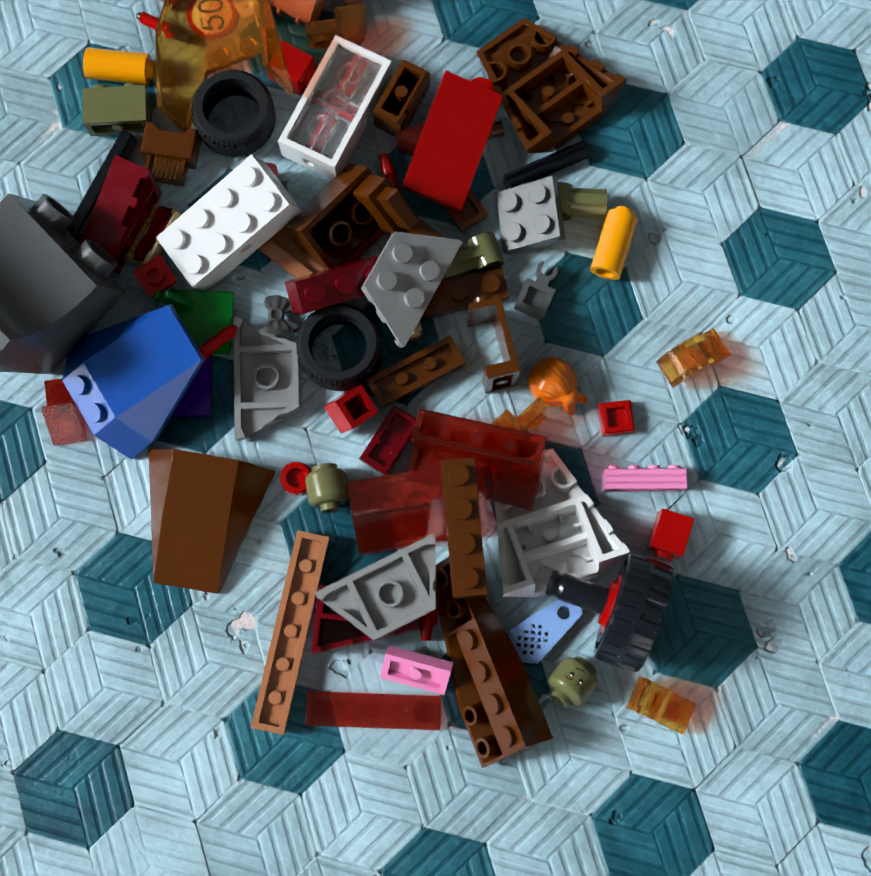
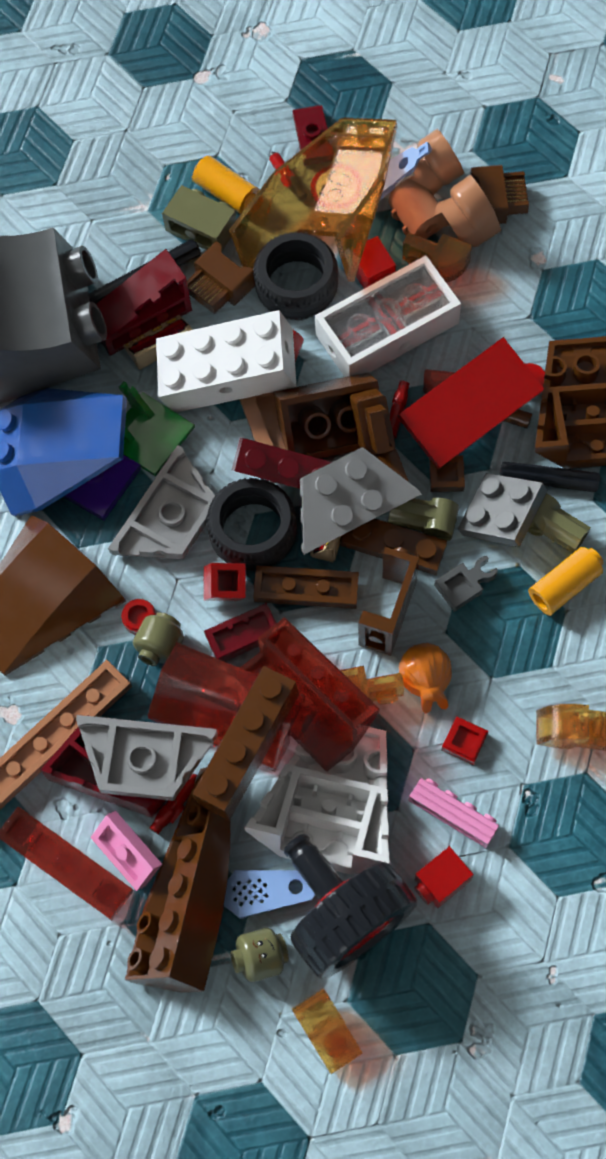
camera: 40 degrees right, 10 degrees down
red bracket [133,254,177,298] -> none
red piece [198,325,238,359] -> none
dark grey piece [264,295,298,335] -> none
reddish brown brick [373,60,430,139] -> none

